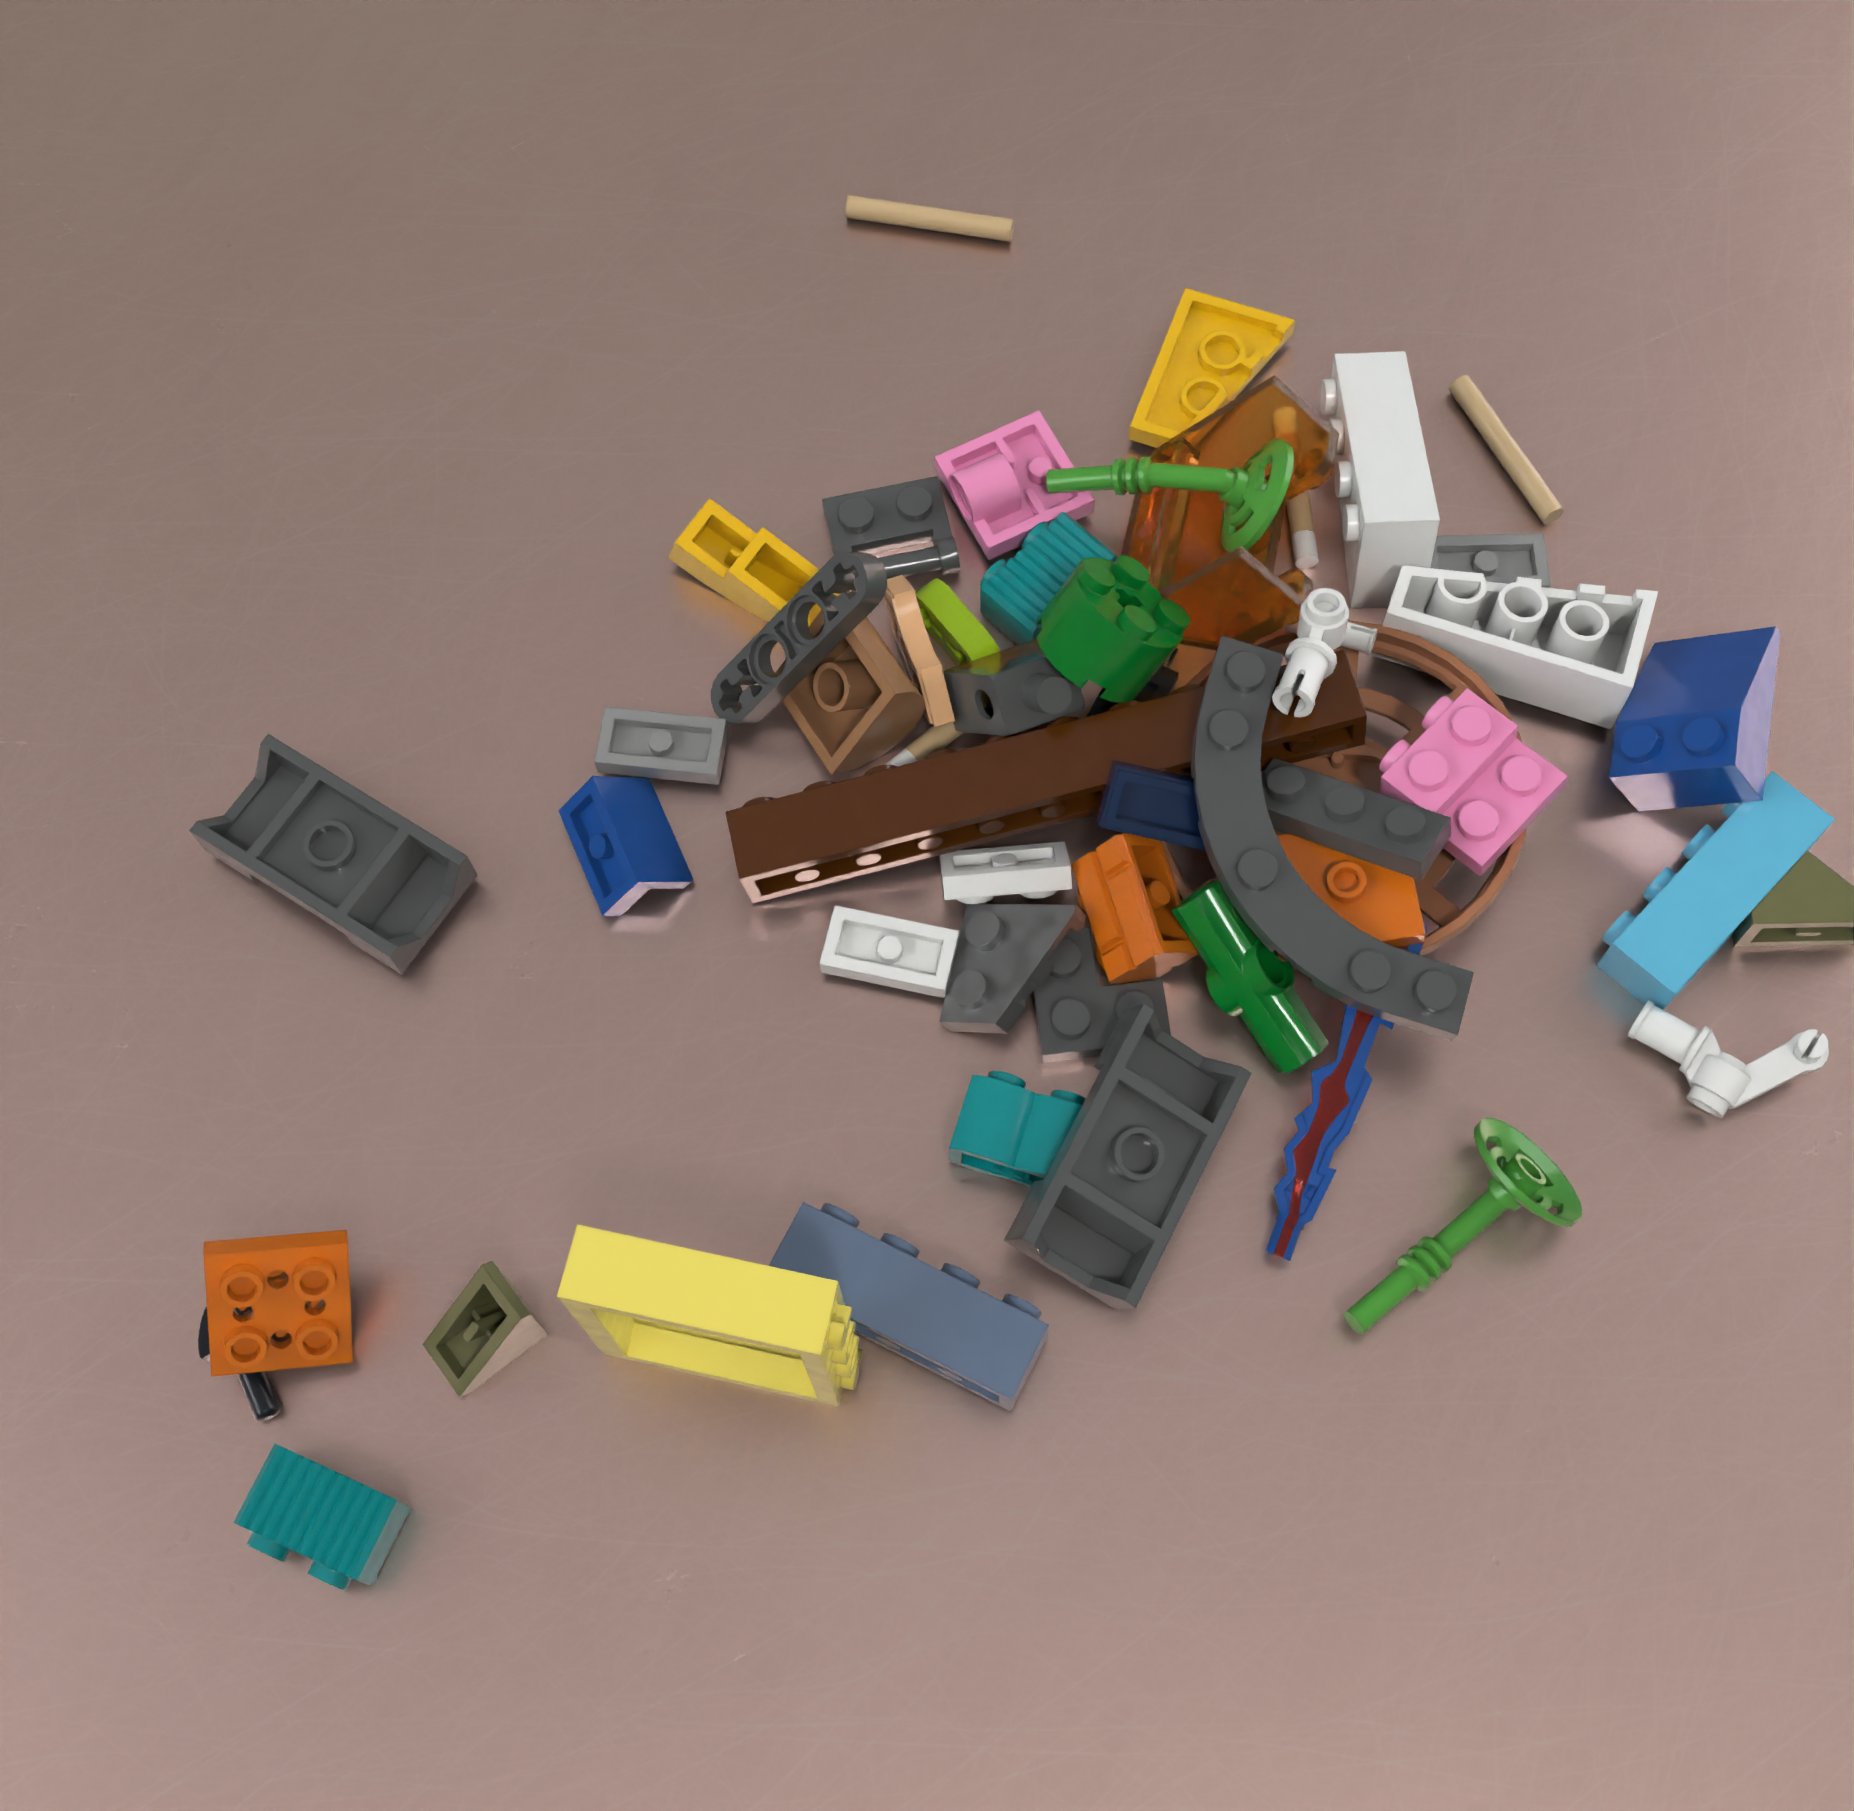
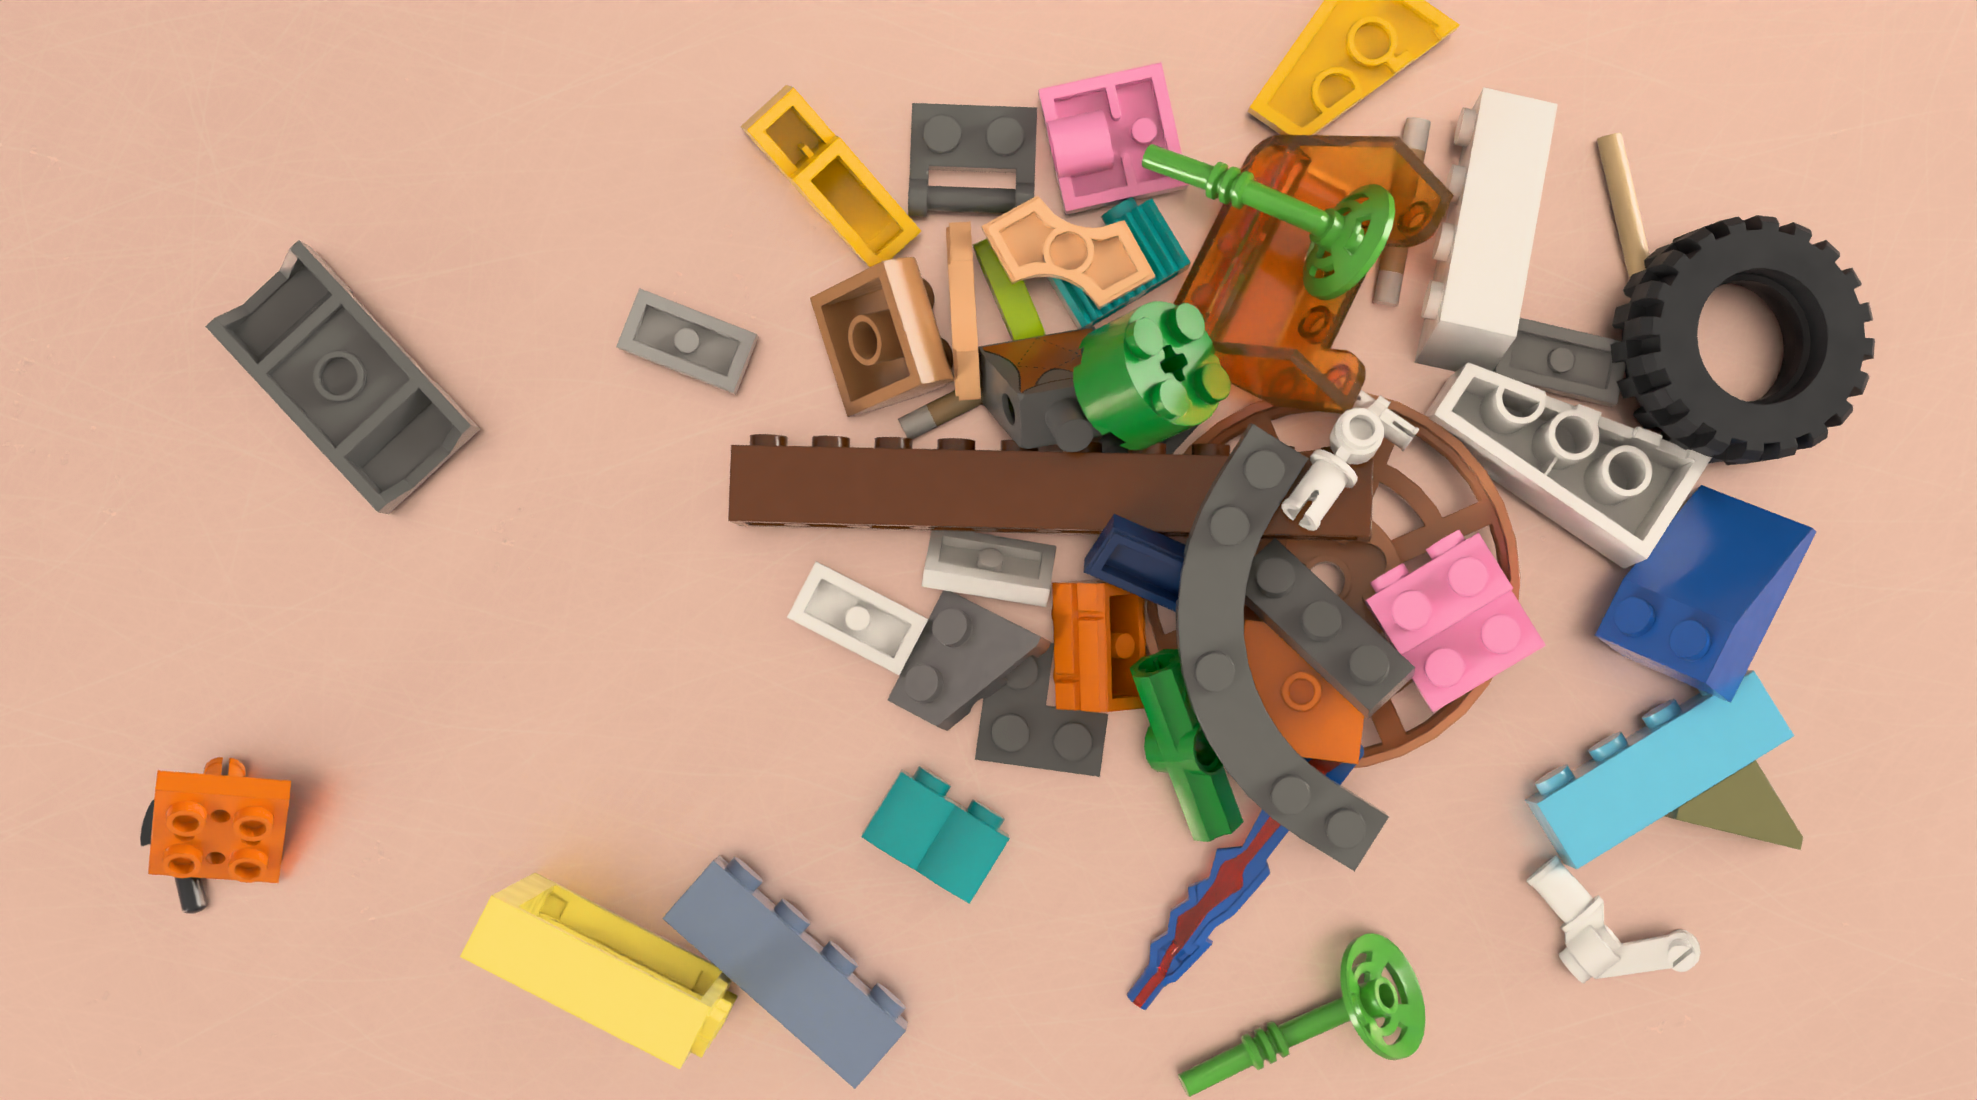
camera: 10 degrees right, 20 degrees up
teal brick [233,1444,411,1591] -> none
olive slope [422,1261,548,1397] -> none
blue panel [559,776,693,916] -> none
dark grey beam [711,552,887,724] -> none
dark grey piece [1004,1004,1252,1309] -> none
none -> light nougat tile [981,195,1155,309]
none -> black tyre [1611,215,1875,465]

